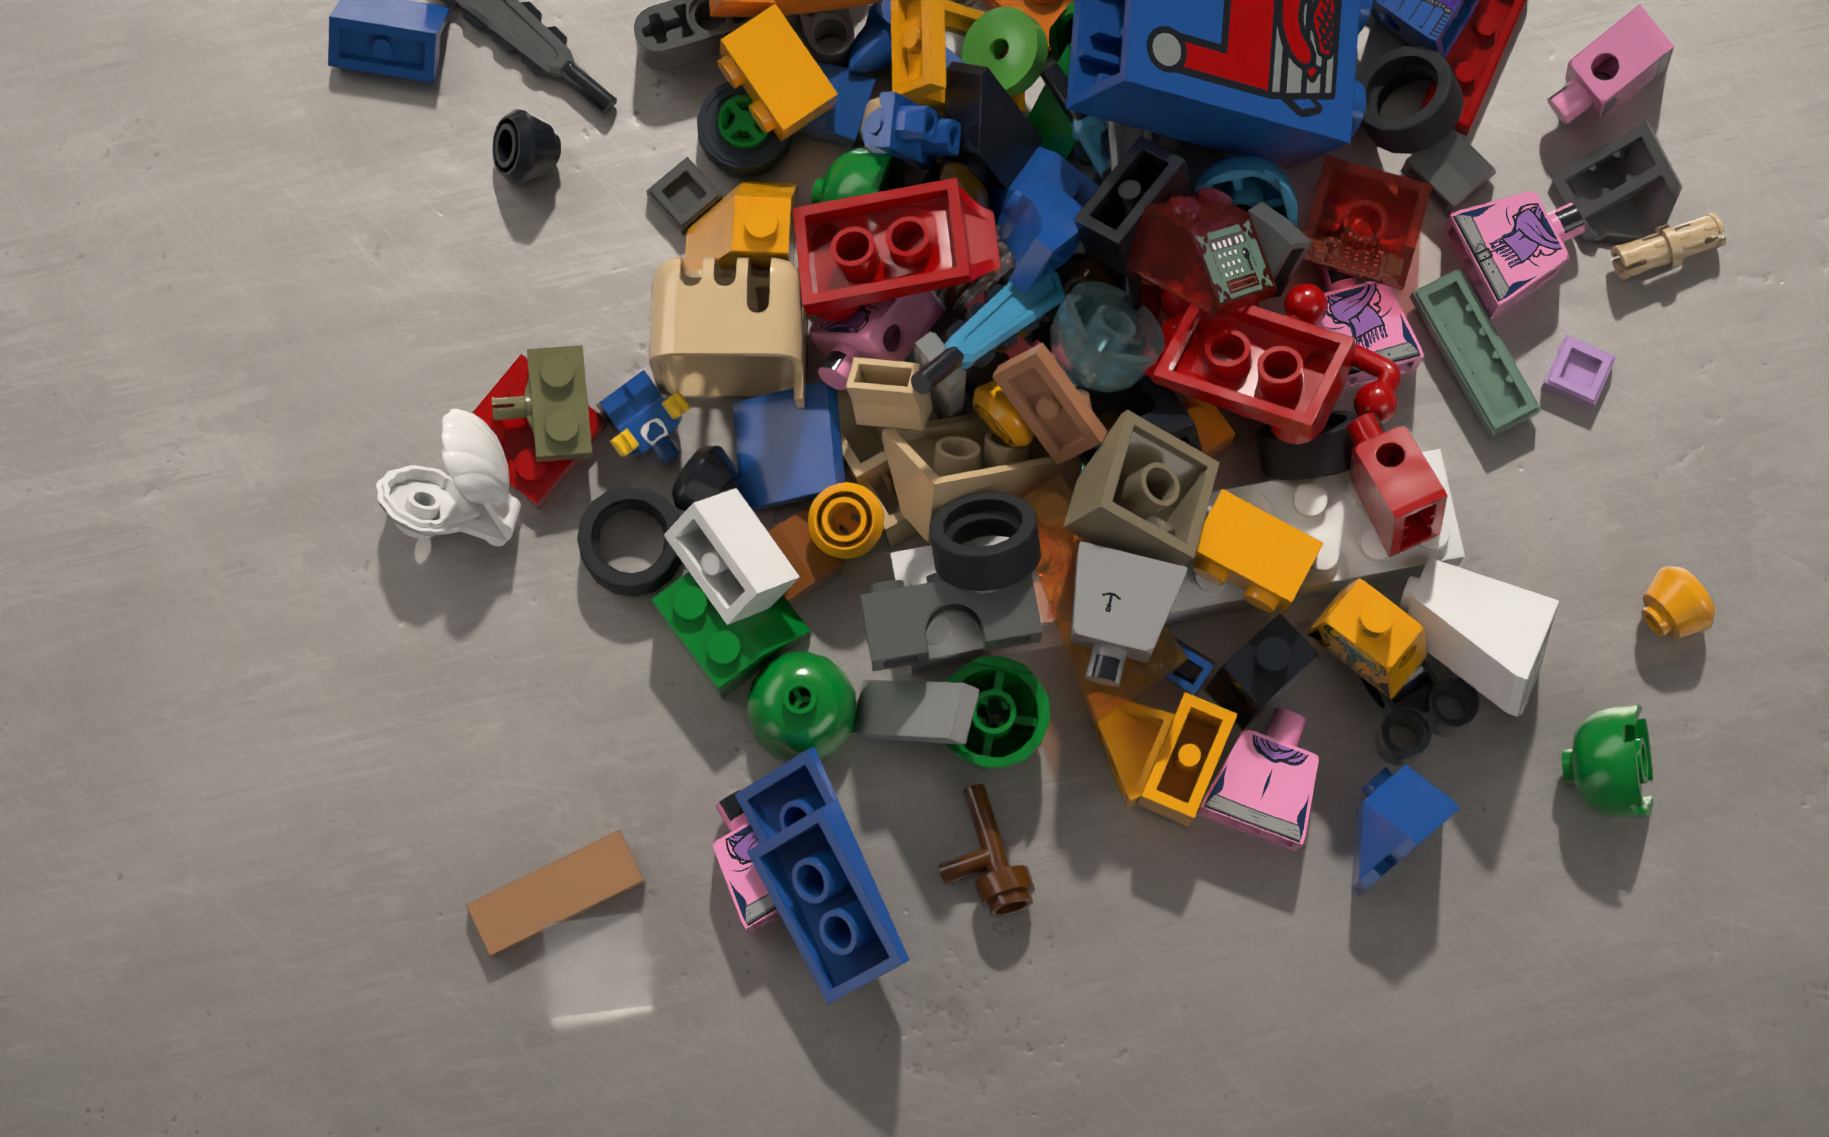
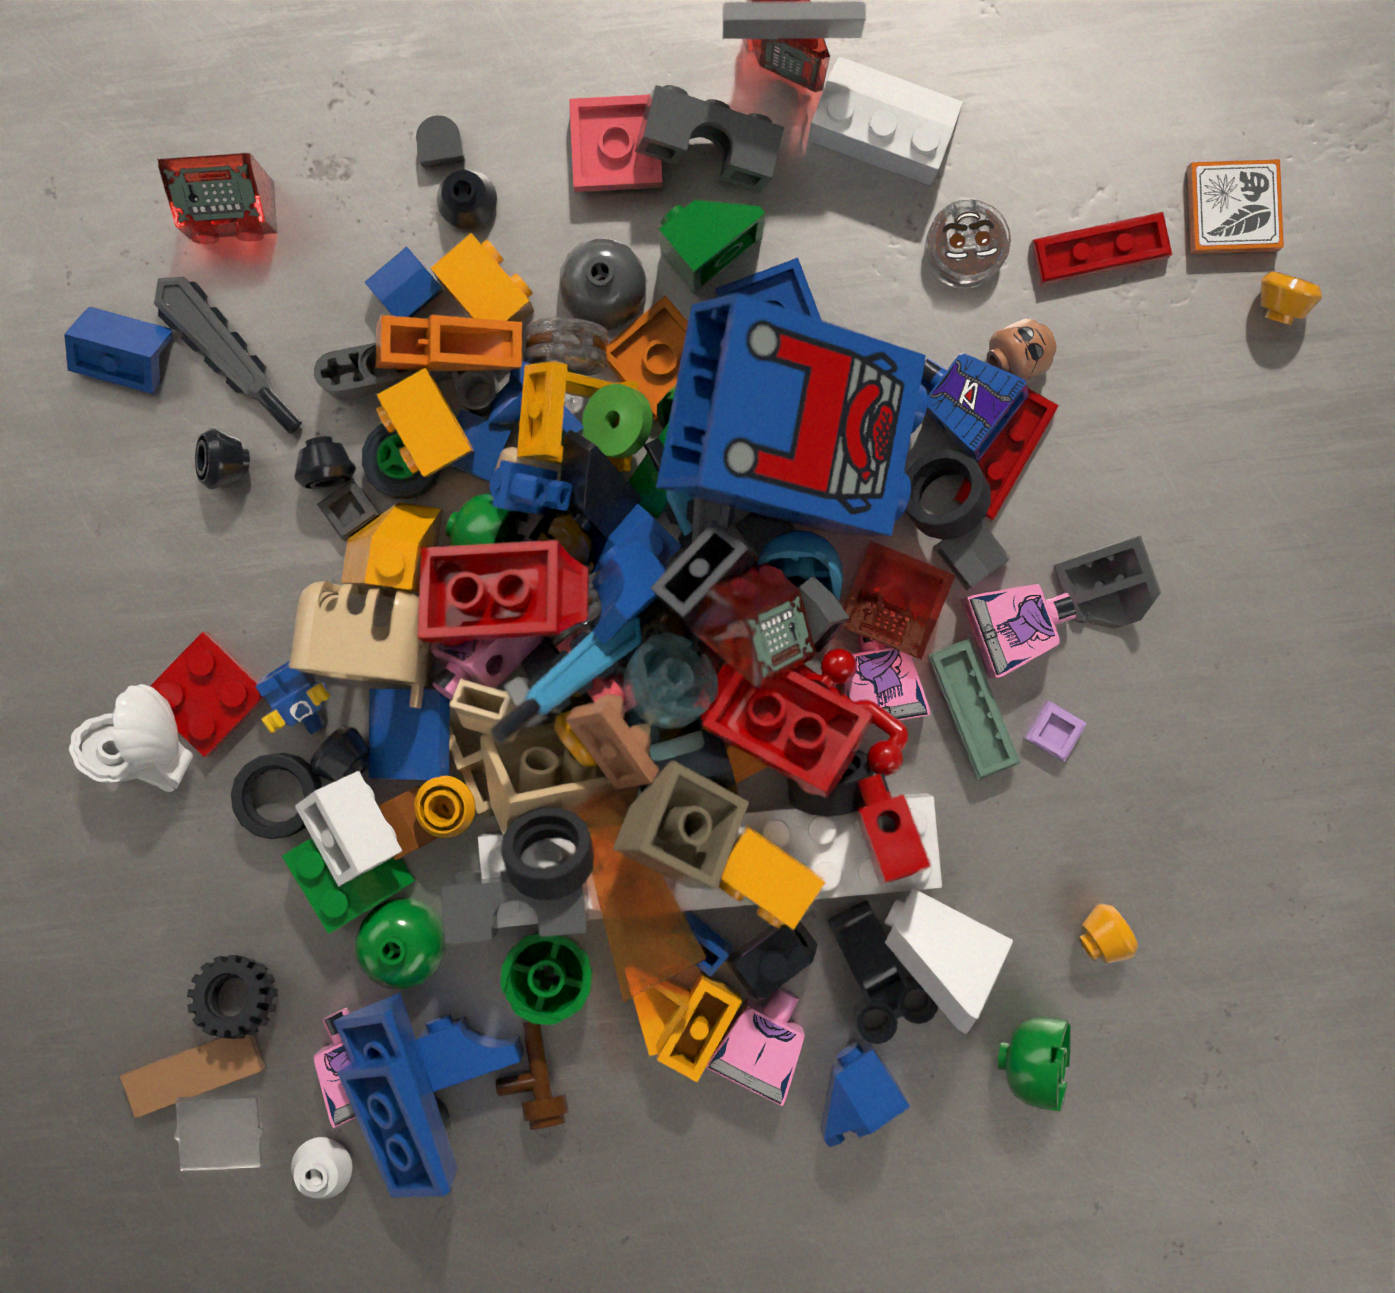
camera: 10 degrees right, 10 degrees up
olive plate [492,345,592,462] -> none
light grey tile [851,680,979,745] -> none
light grey torso [1070,541,1188,686] -> none
light orange torso [1307,579,1427,700] -> none
bright pink torso [1547,4,1674,125] -> none
tan pin [1611,212,1726,280] -> none
none -> black tyre [187,955,278,1039]
none -> white cone [291,1137,353,1199]
none -> black cone [294,436,356,489]
none -> blue arch [416,1014,524,1092]

